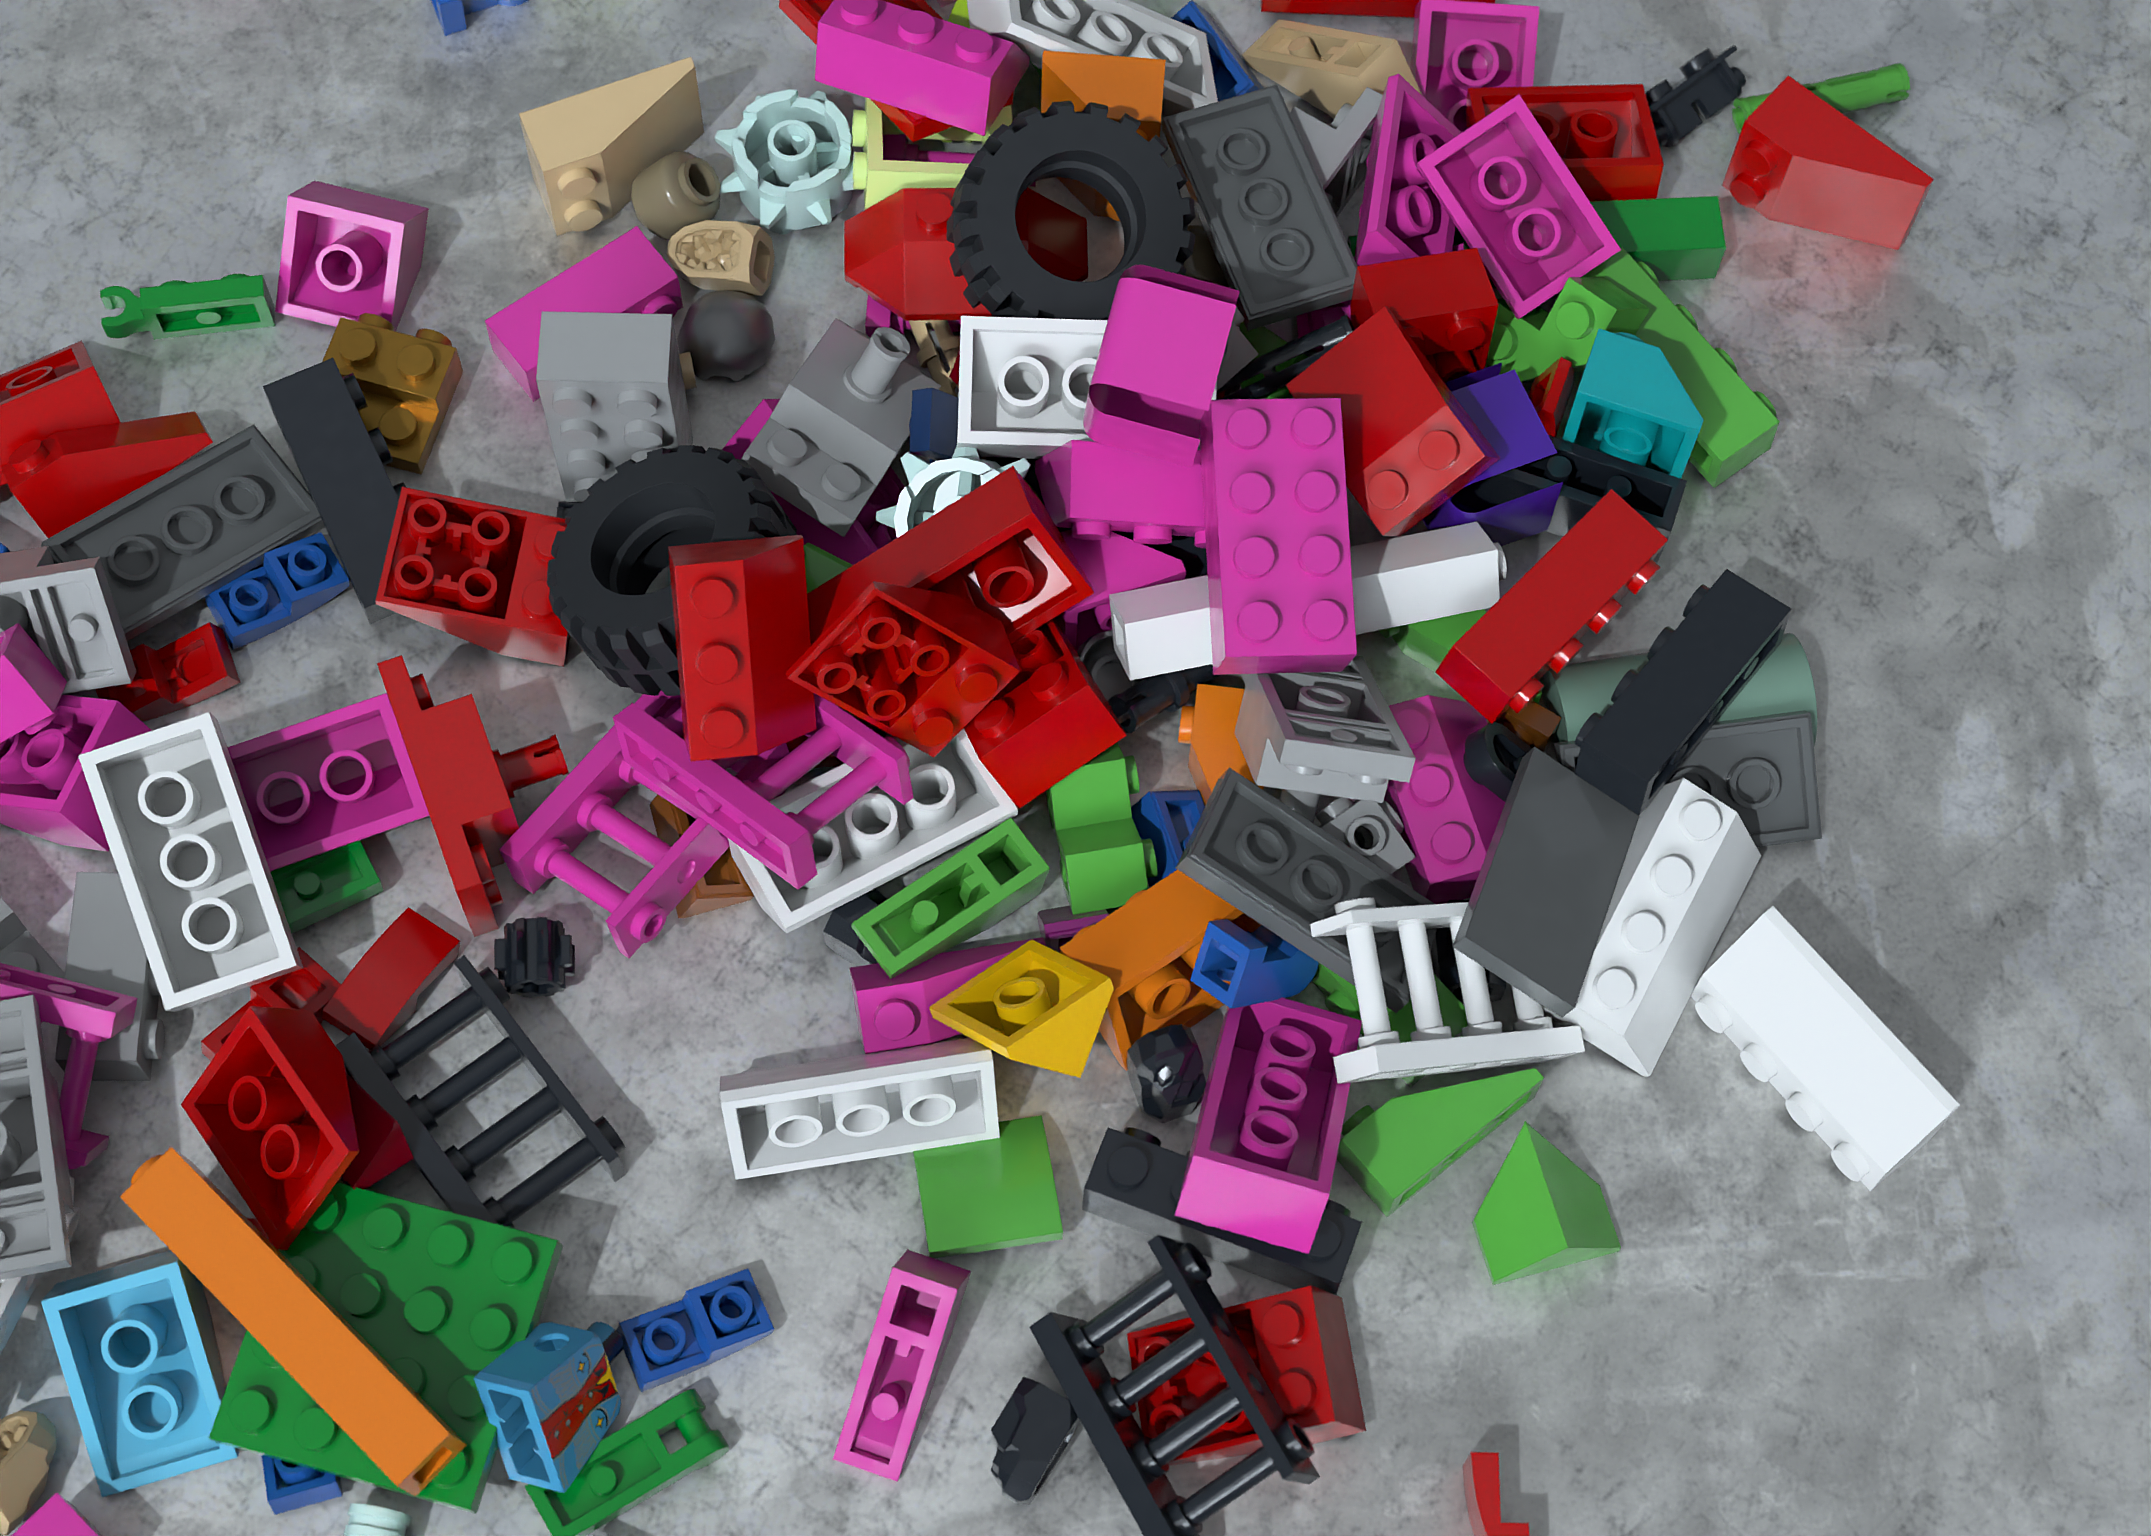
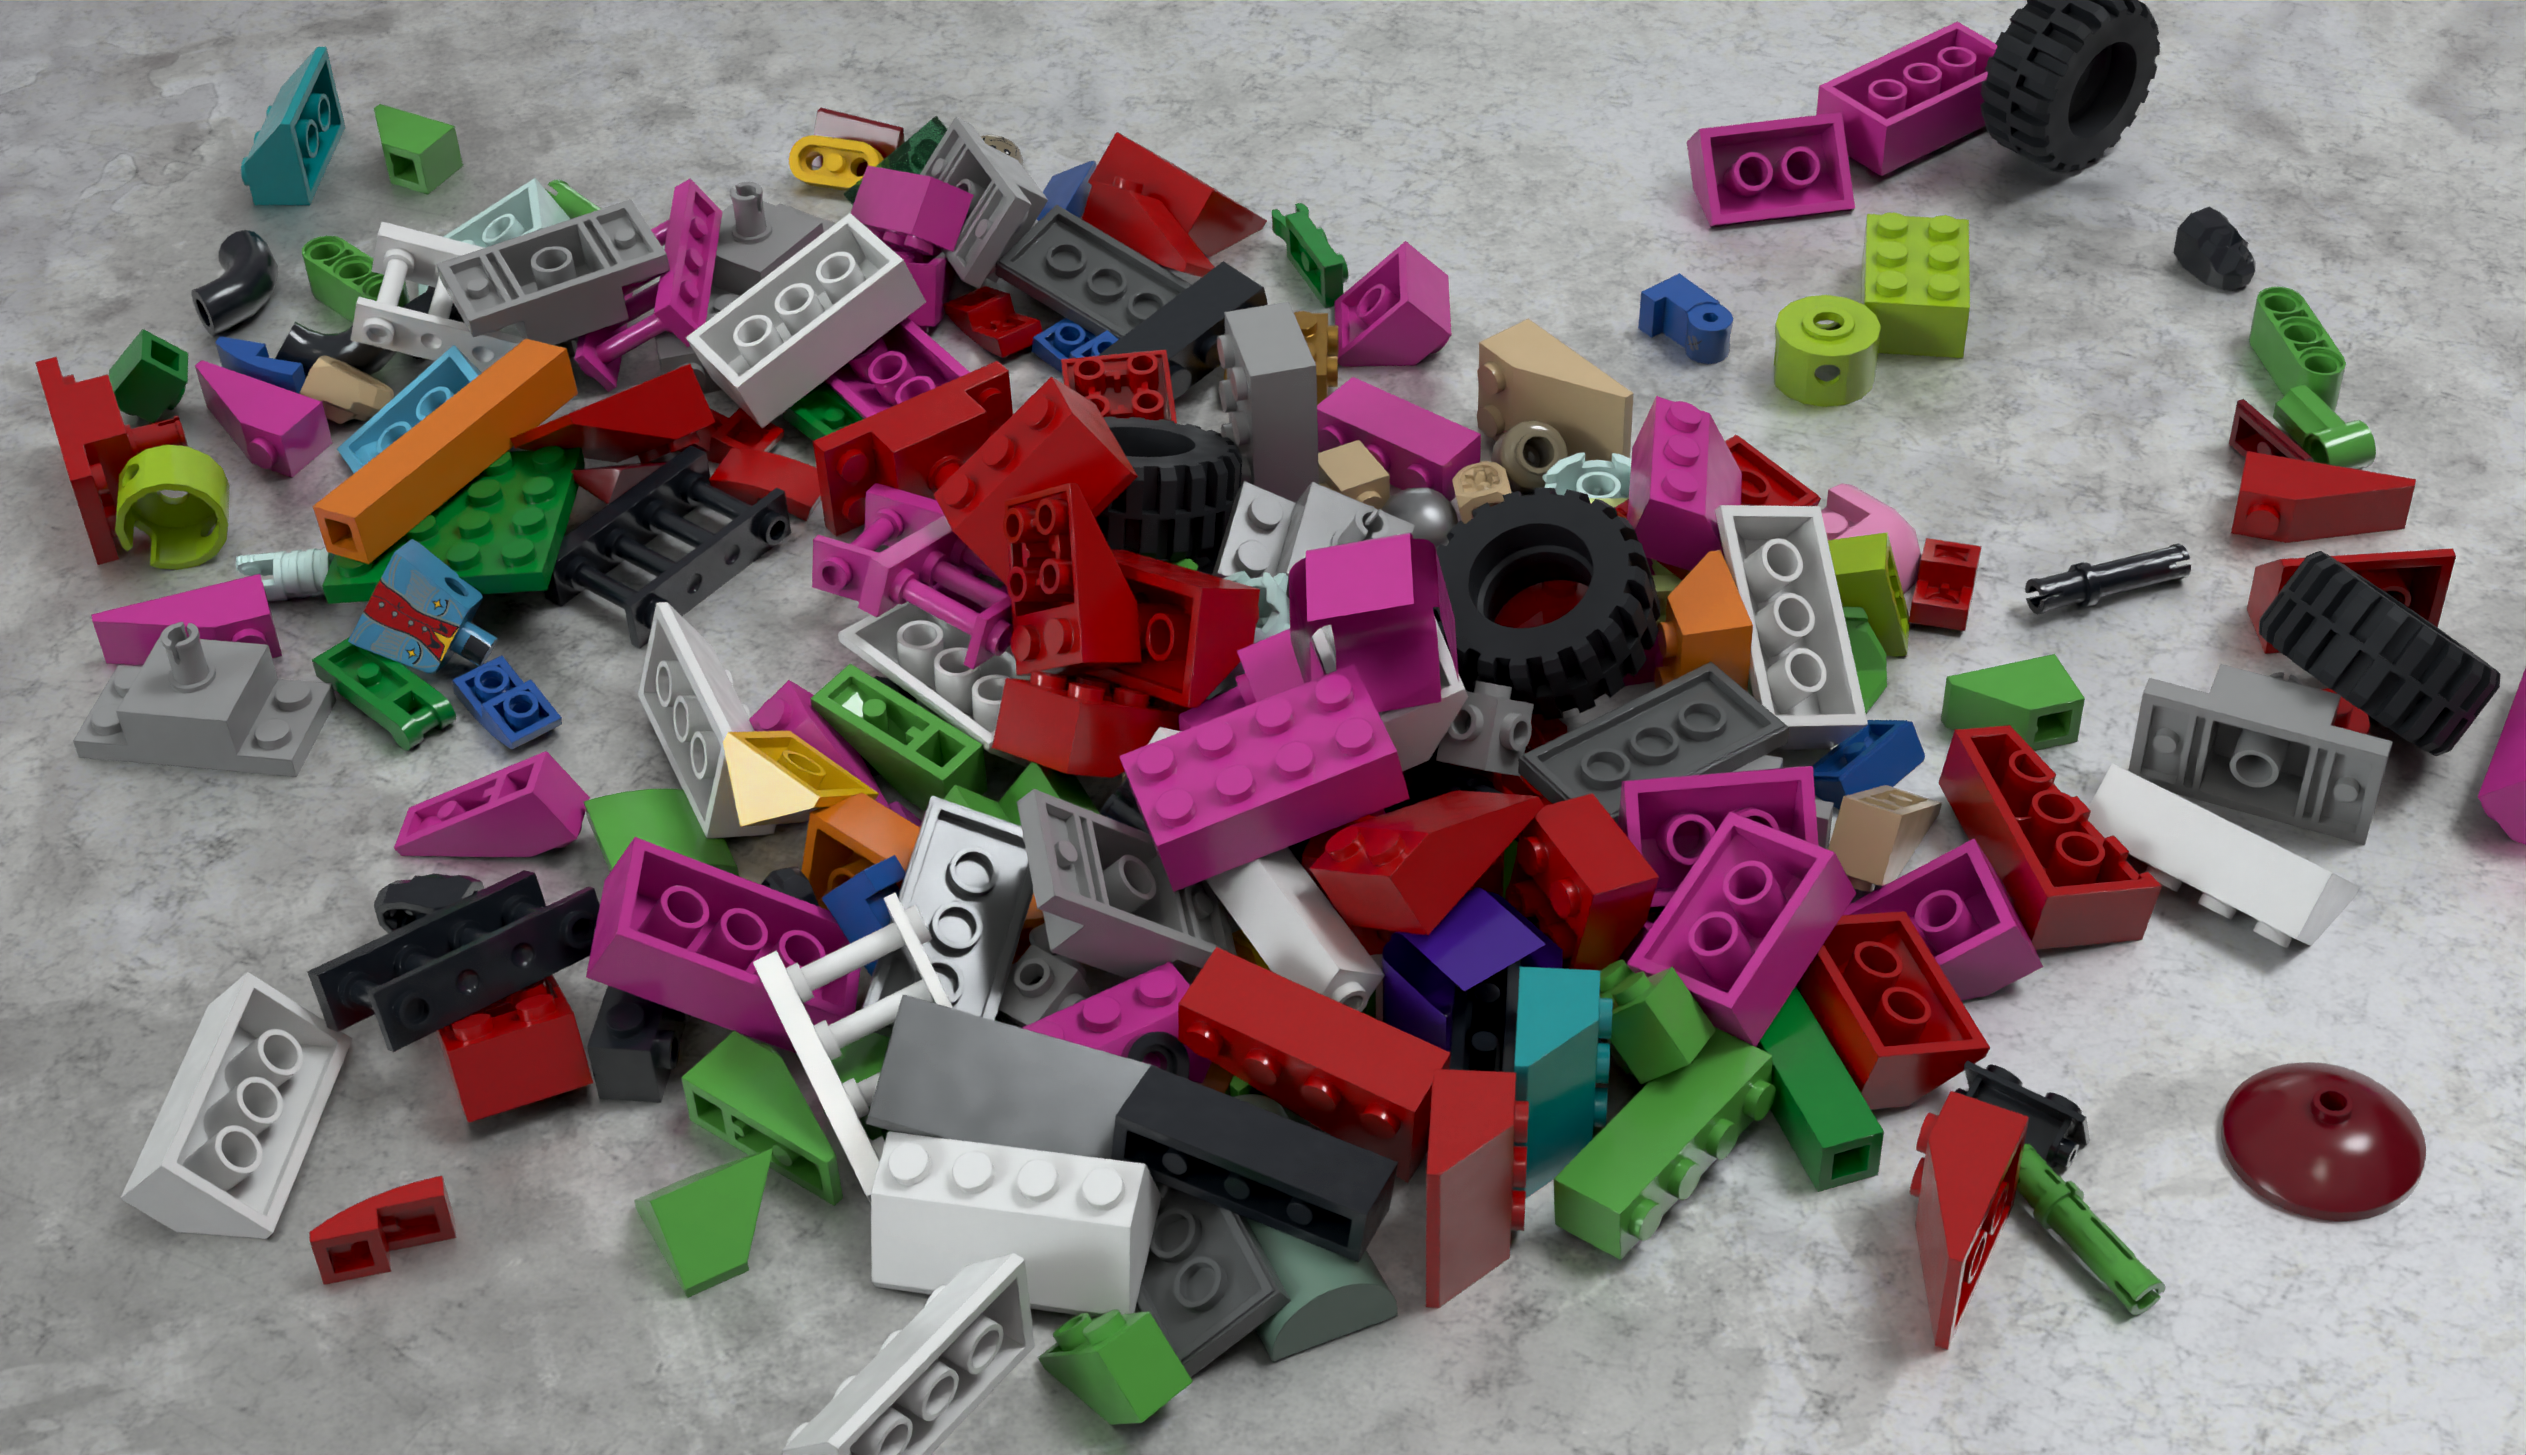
camera: 80 degrees right, 25 degrees down
black gear [494,917,575,998] -> none
none -> bright green slope [1037,1309,1193,1425]
none -> red slope [1426,1069,1529,1308]

